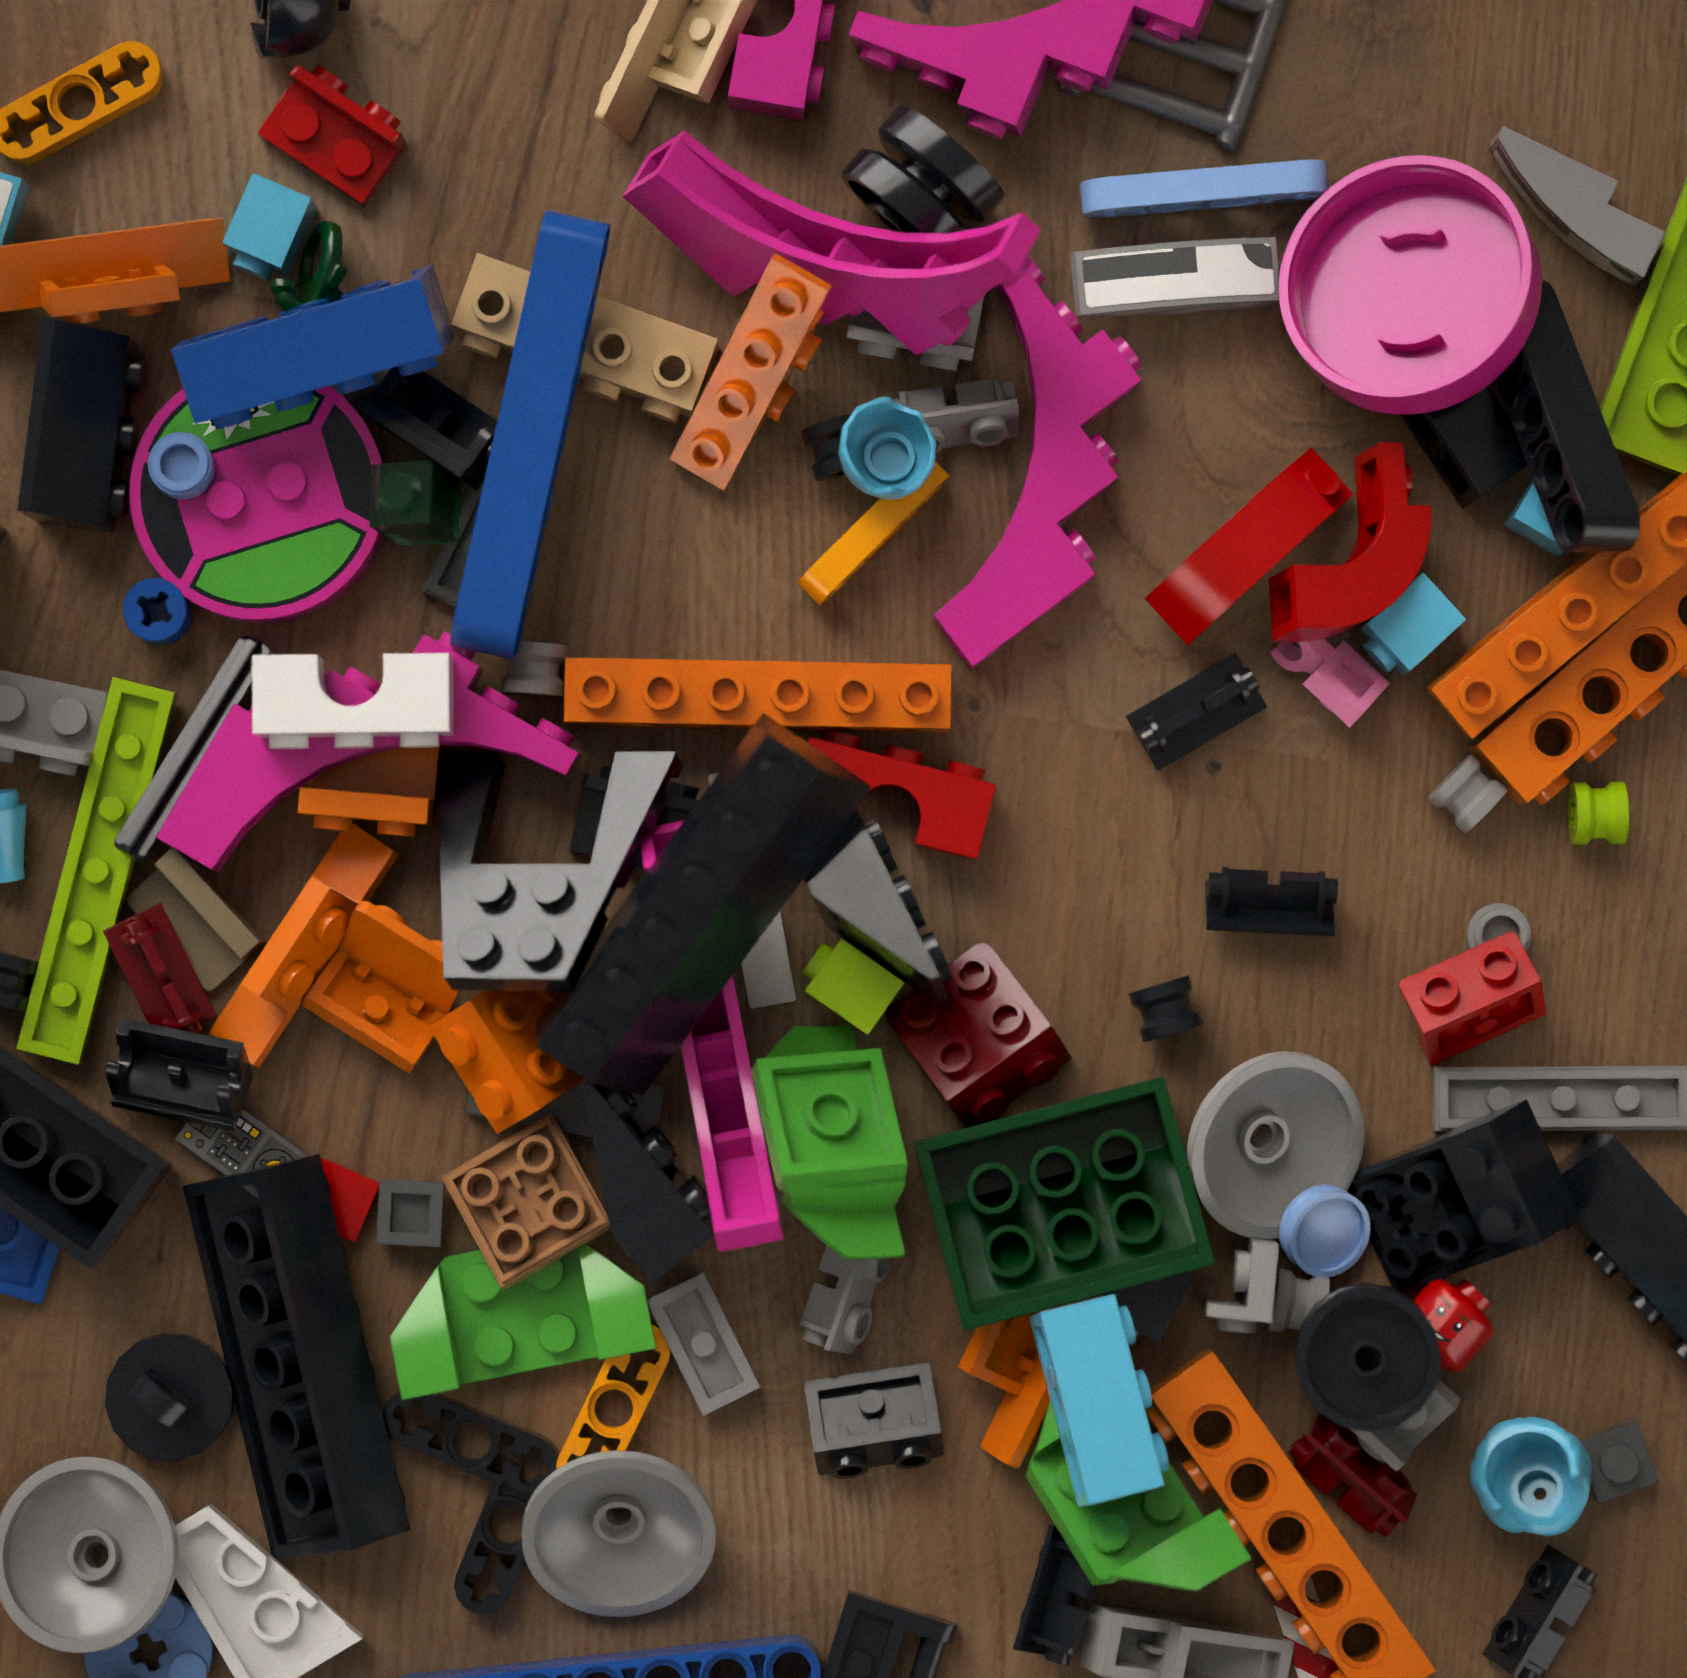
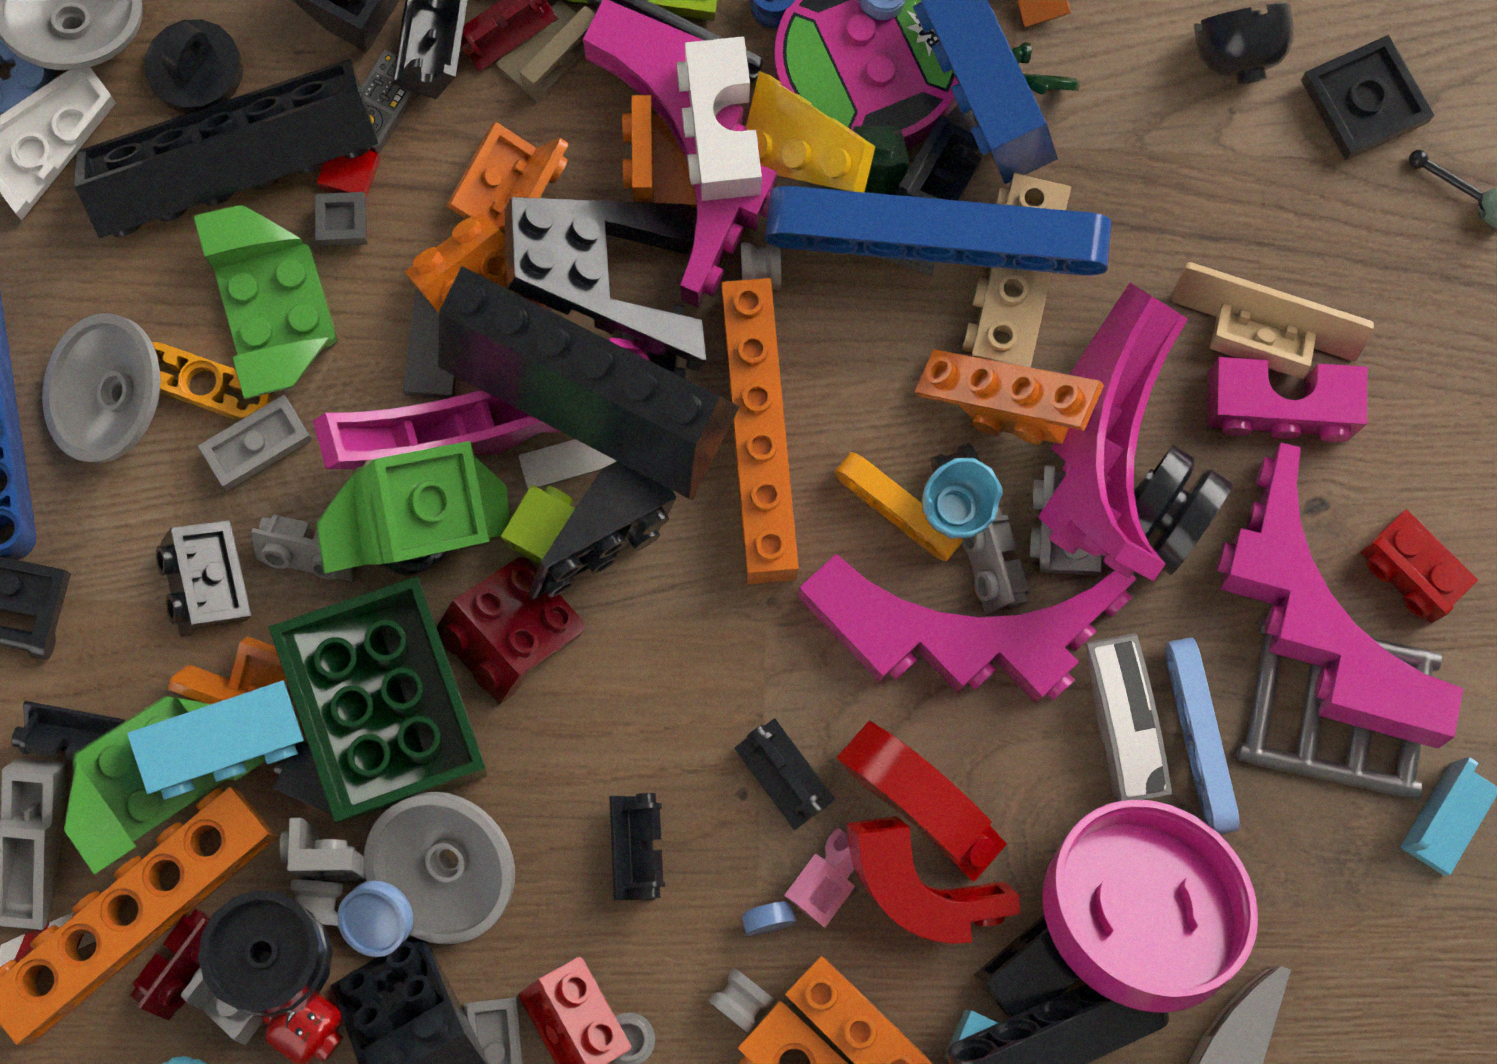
camera: 85 degrees right, 10 degrees down
orange bracket [208,823,399,1068] -> none
medium azure brick [222,173,318,280] -> none
red bracket [257,64,407,208] -> none
black beam [383,1391,560,1614] -> none
medium nougat tile [441,1113,610,1290] -> none
black slope [583,1080,714,1284] -> none
red arch [808,729,996,861] -> none
black wheel [1128,975,1204,1042] -> none
medium azure brick [1360,573,1467,676] -> none
none -> medium blue tile [742,901,796,936]
none -> yellow wing [746,71,875,192]

